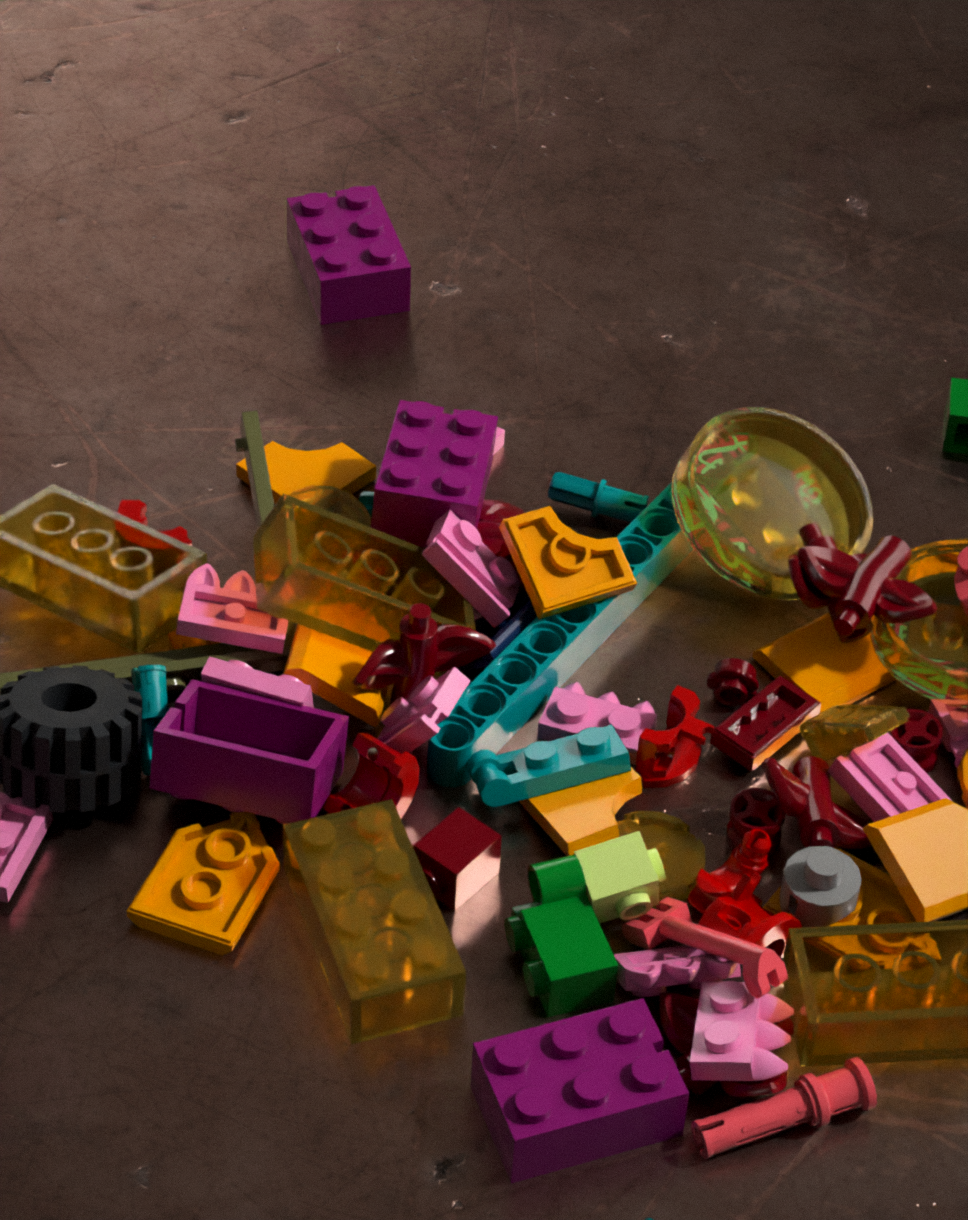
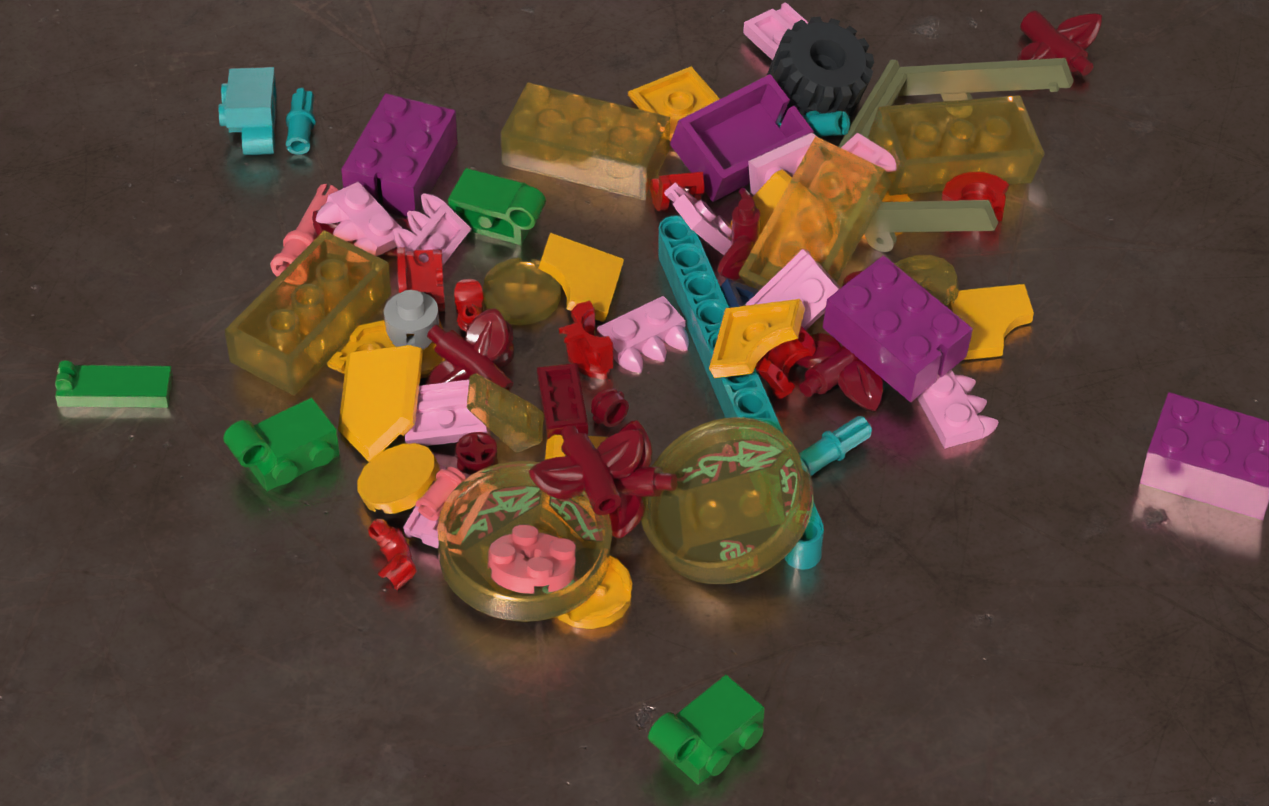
camera: 130 degrees right, 5 degrees up
dark red brick [412,807,502,911] -> none
teal plate [467,724,631,807] -> none
yellowish green brick [574,831,666,924] -> none
coral hinge [622,897,788,998] -> none

